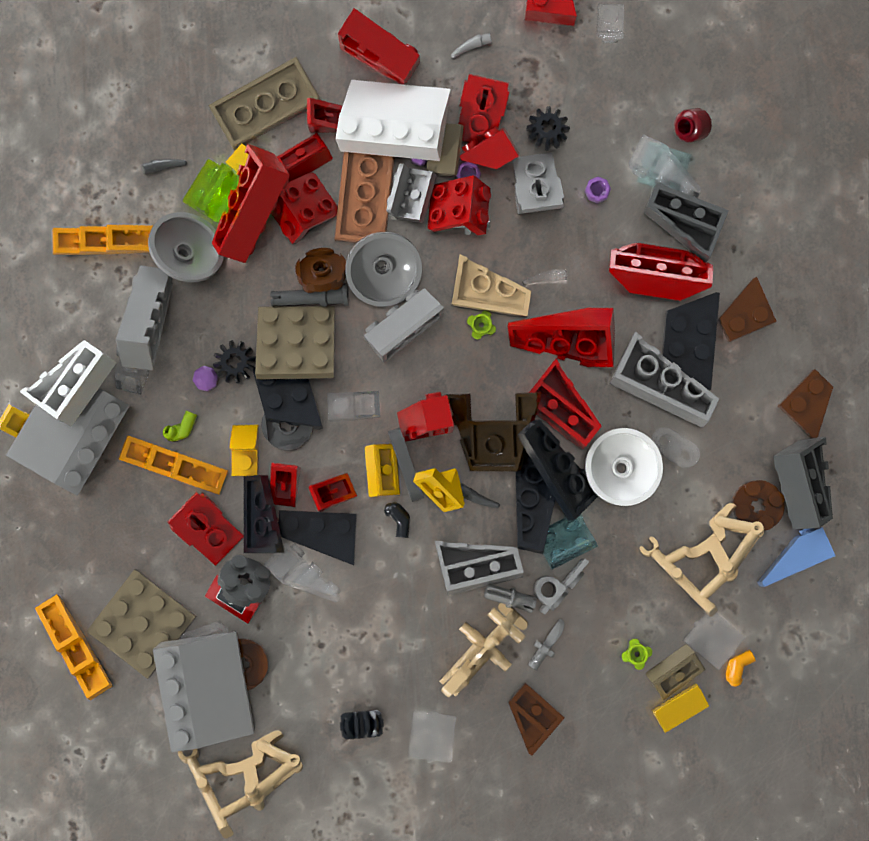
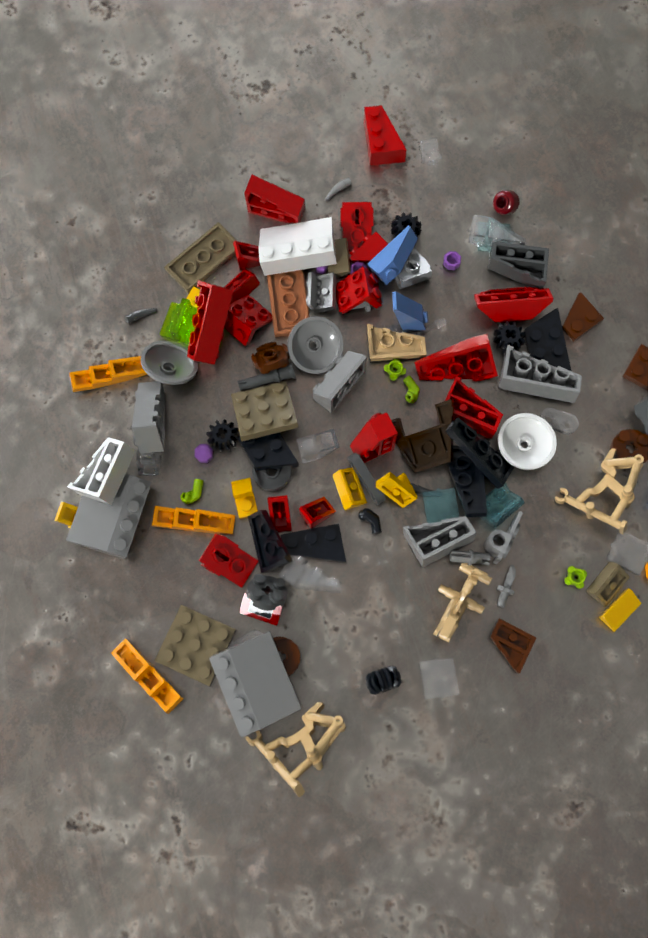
camera: 10 degrees left, 10 degrees down
none -> medium blue slope [367,225,418,285]
none -> medium blue slope [392,292,429,332]
none -> lime arm [403,375,420,403]
none -> clear light blue piece [422,488,459,524]
none -> black gear [493,321,526,353]

